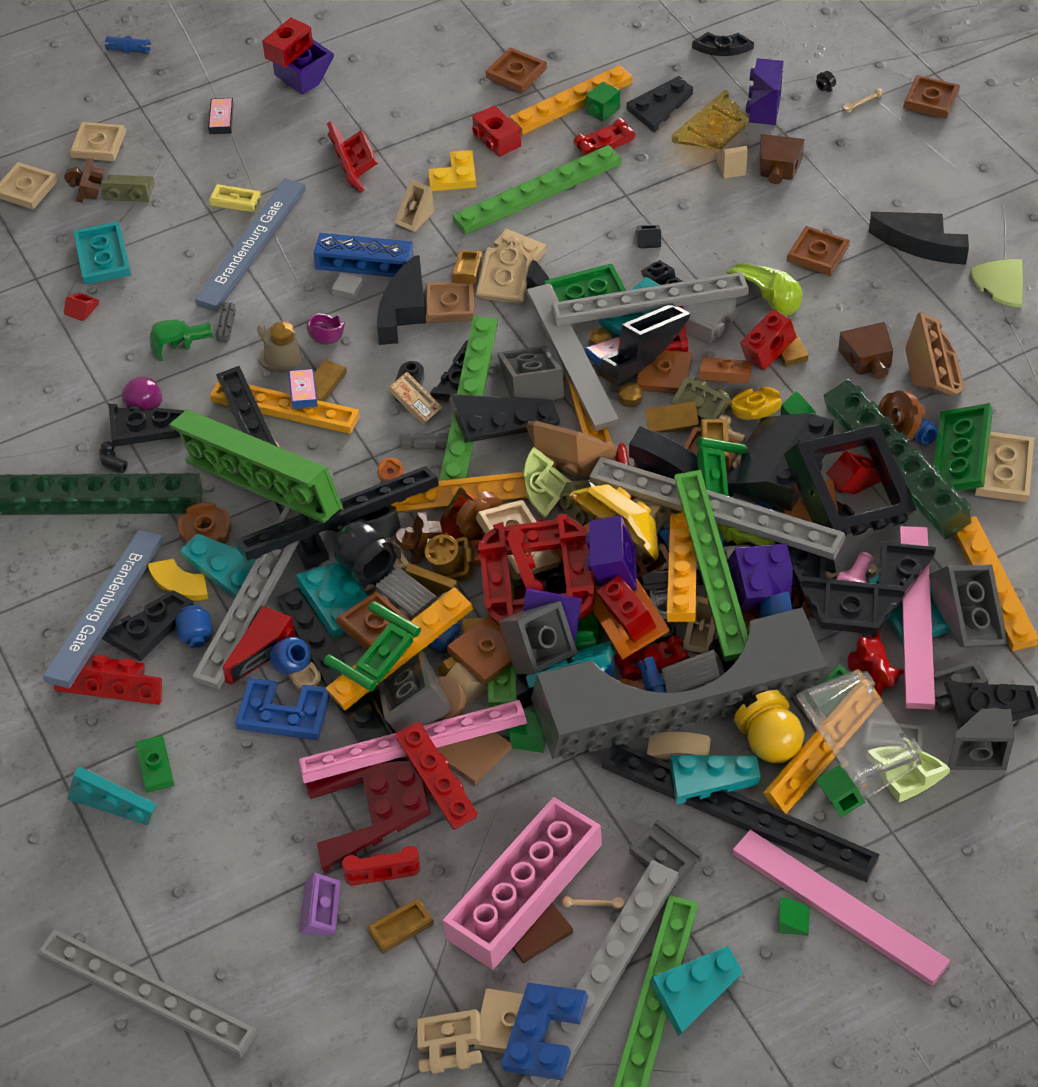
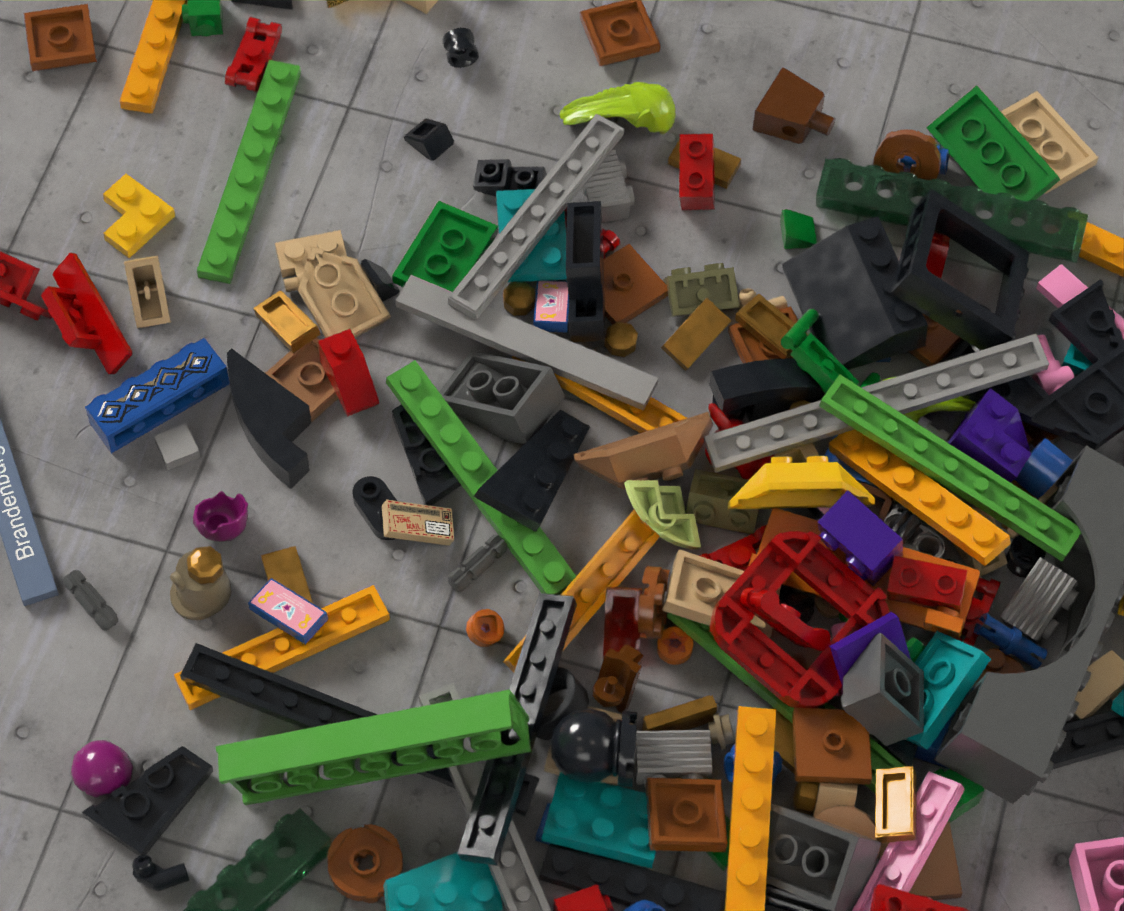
camera: 50 degrees left, 10 degrees up
green piece [150,319,213,361] -> none
green plate [324,601,421,692] -> none
pearl gold piece [424,534,474,581] -> none
red brick [472,105,521,157] -> none
dark orange plate [699,357,752,384] -> none
yellow tile [731,387,782,420] -> none
medium nougat wedge [905,312,965,396] -> none
none -> red bracket [41,253,132,375]
none -> red slope [318,329,379,417]
none -> black wheel [442,27,479,68]
none -> tile [875,766,916,843]

